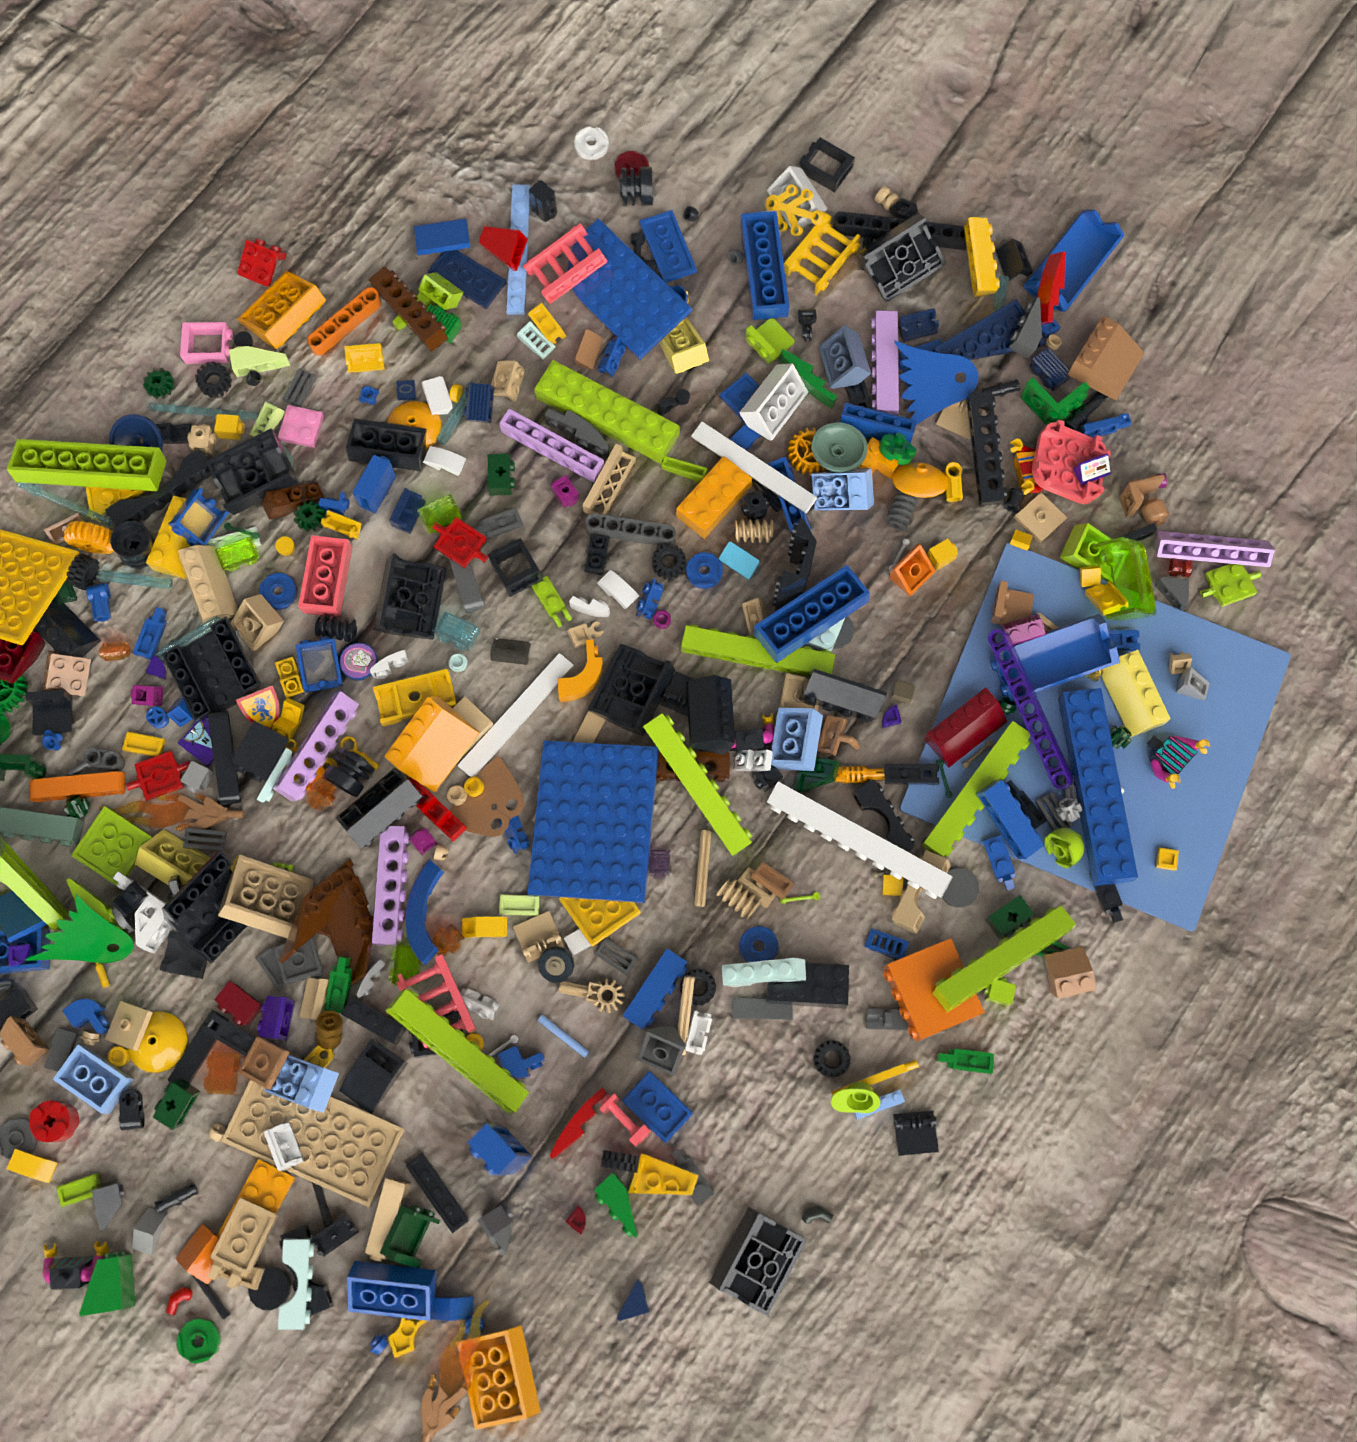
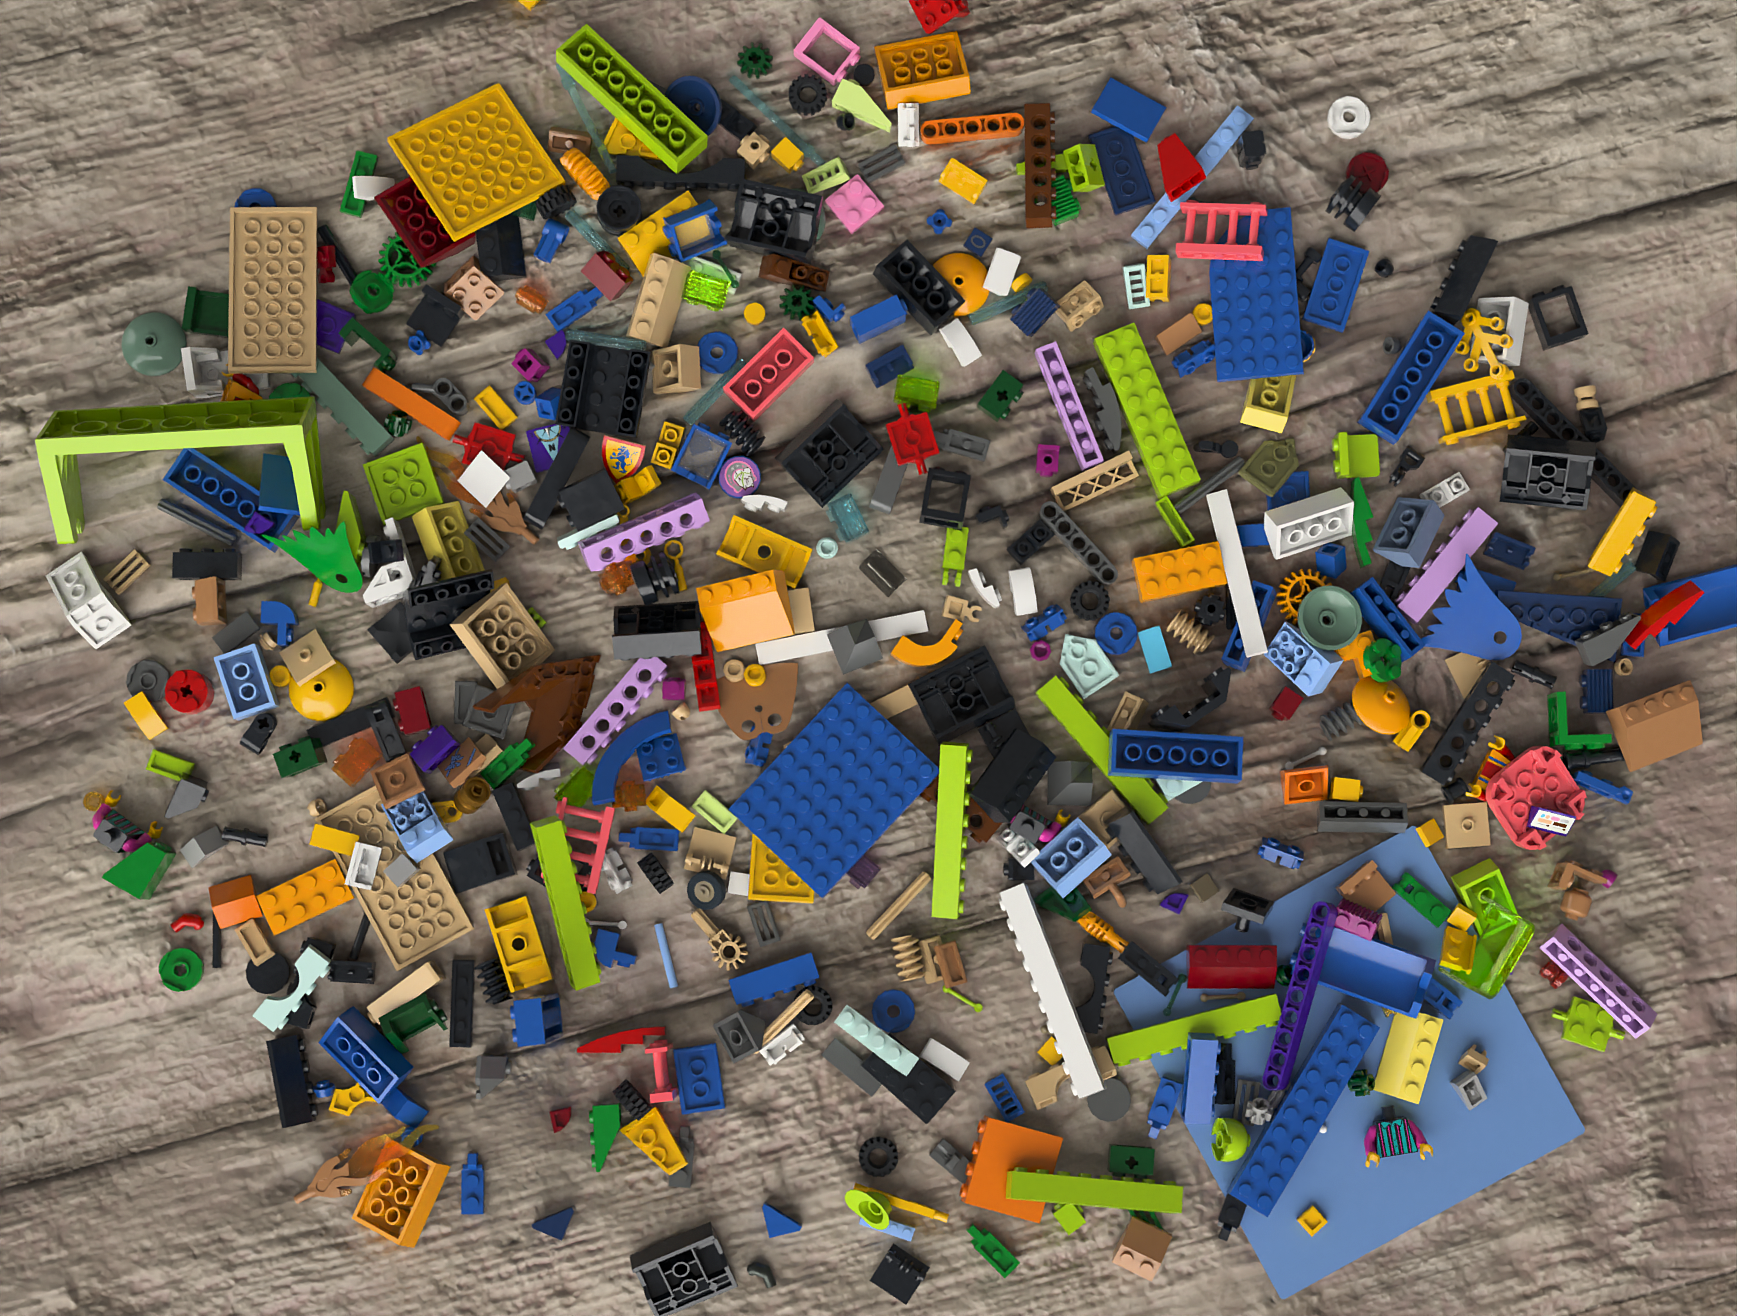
camera: 35 degrees right, 10 degrees up
tan tile [207,1198,279,1289] -> none
black tile [1116,523,1157,547] -> none
dark grey slope [1155,577,1189,611] -> none
none -> clear yellow bush [83,792,105,812]
none -> black slope [266,1034,318,1128]
none -> yellow slope [309,823,360,856]
none -> light grey panel [383,854,420,887]
none -> medium nougat tile [437,737,487,788]
none -> white sticker [457,450,510,508]
none -> blue hinge [461,1153,485,1214]
none -> black piece [474,957,513,1005]
none -> yellow piece [484,896,554,993]
none -> dark red brick [581,250,634,301]
none -> blue hinge [618,827,679,851]
none -> blue hinge [636,733,686,781]
none -> black tyre [637,852,674,894]
none -> clear light blue axle [683,359,747,425]
none -> blue slope [762,1202,802,1238]
none -> dark grey slope [827,619,883,675]
none -> white hinge [898,103,919,147]
none -> white slope [919,1038,969,1081]
none -> black bracket [975,505,1010,529]
none -> dark grey slope [1047,761,1093,806]
none -> light aqua tile [1060,634,1120,699]
none -> dark grey axle [1174,456,1245,515]
none -> yellow tile [1192,303,1213,326]
none -> black tile [1221,888,1274,932]
none -> olive tile [1238,438,1299,497]
none -> blue hinge [1257,837,1304,869]
none -> dark red brick [1269,686,1304,722]
none -> blue panel [1315,543,1347,579]
none -> dark grey brick [1317,801,1408,833]
none -> green plate [1392,872,1452,928]
none -> white slope [1419,472,1470,508]
none -> black slope [1430,235,1498,326]

